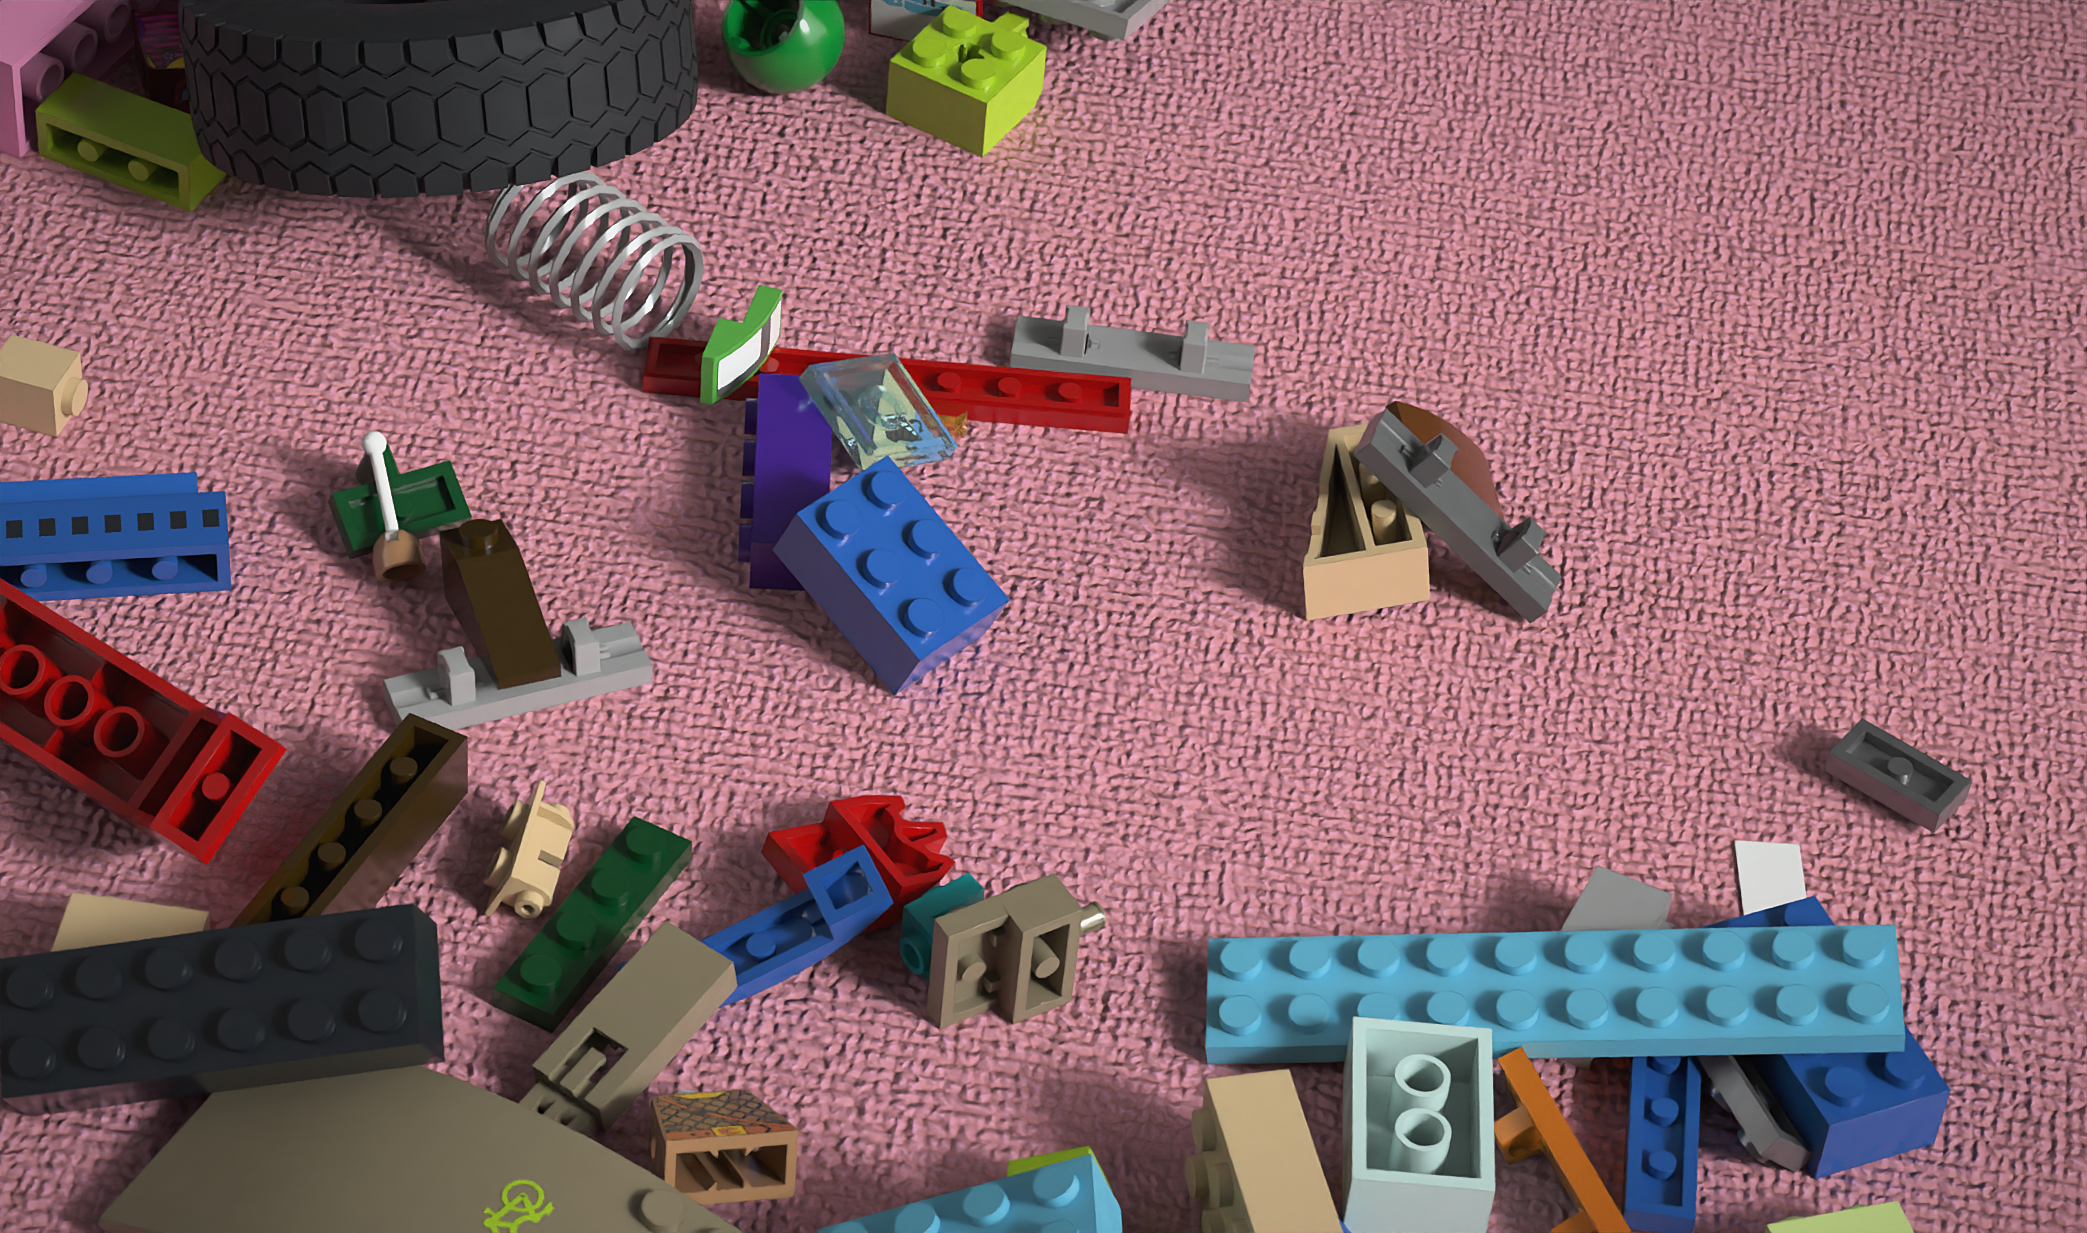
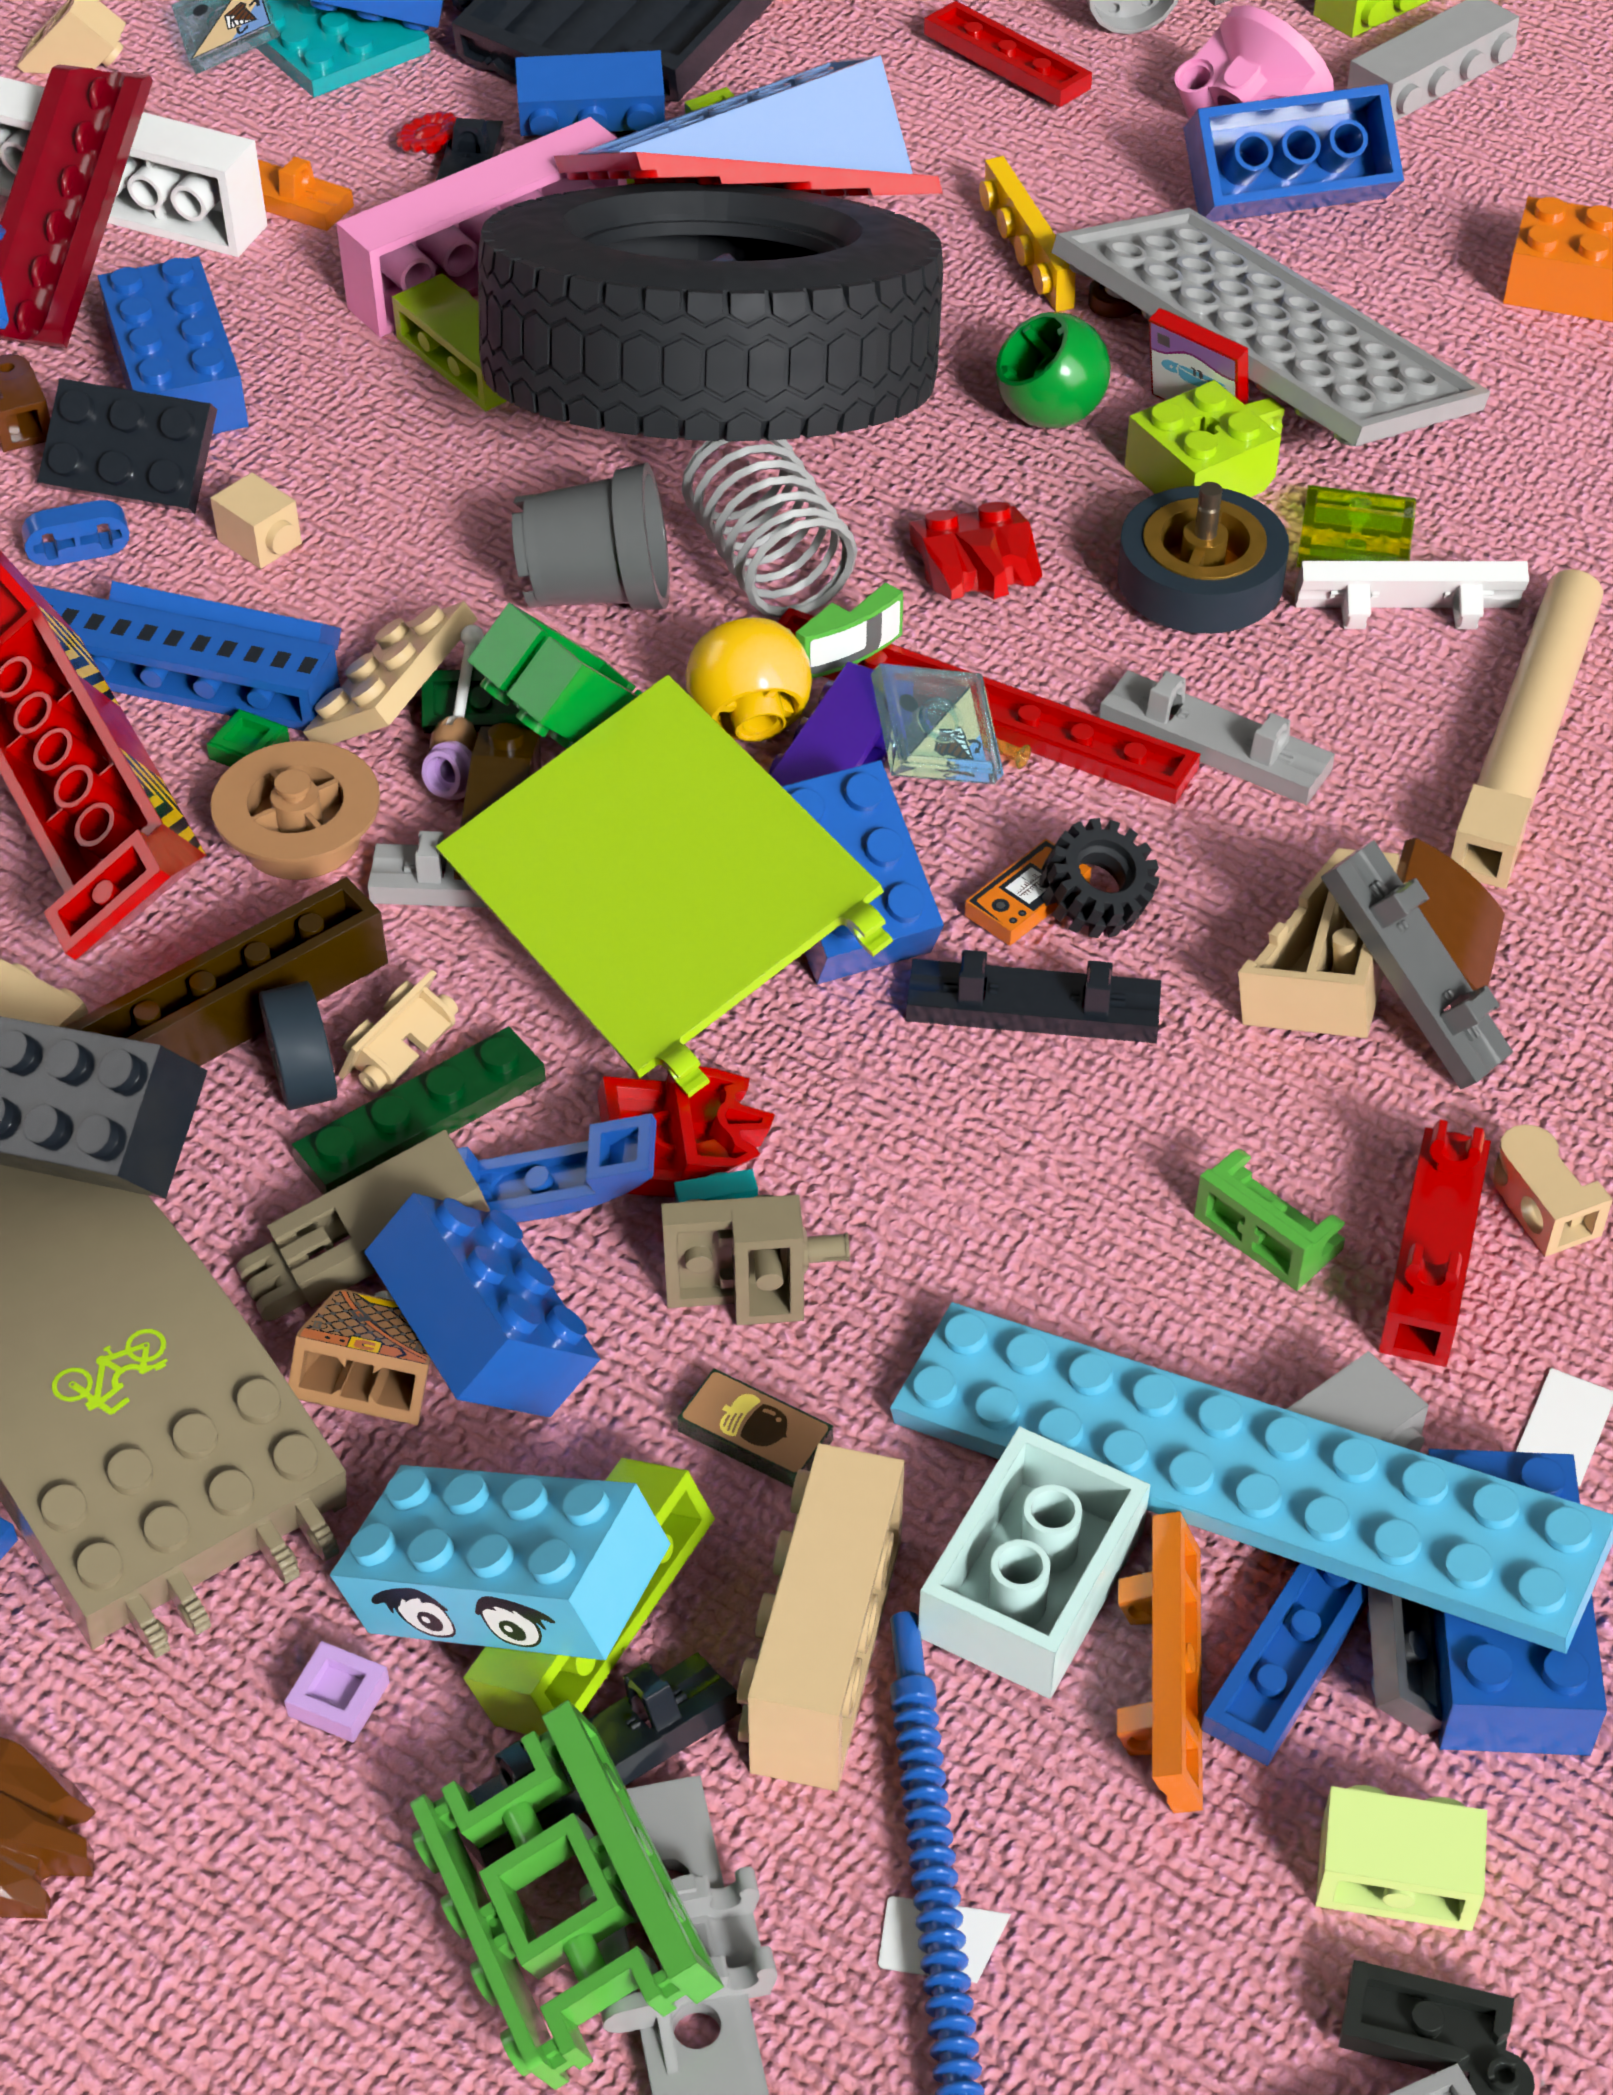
camera: 30 degrees right, 5 degrees up
none -> green tile [206,709,290,767]
none -> medium nougat wheel [211,741,380,880]
none -> black wheel [259,981,337,1110]
none -> tan plate [303,601,477,744]
none -> blue brick [364,1193,601,1418]
none -> lavender plate [422,741,472,800]
none -> lime flag [435,674,893,1098]
none -> green piece [467,603,643,749]
none -> dark grey piece [512,463,670,610]
none -> tile [677,1368,834,1488]
none -> yellow wheel [685,617,812,742]
none -> black hinge [906,950,1161,1043]
none -> red plate [909,502,1043,600]
none -> tile [964,838,1091,946]
none -> black tyre [1039,818,1159,938]
none -> black wheel [1117,482,1289,634]
none -> bright green hinge [1194,1149,1345,1291]
none -> white hinge [1294,561,1529,629]
none -> clear neon green slope [1296,485,1416,568]
none -> red brick [1378,1119,1491,1367]
none -> tan brick [1451,569,1603,889]
none -> tan leg [1492,1124,1613,1257]

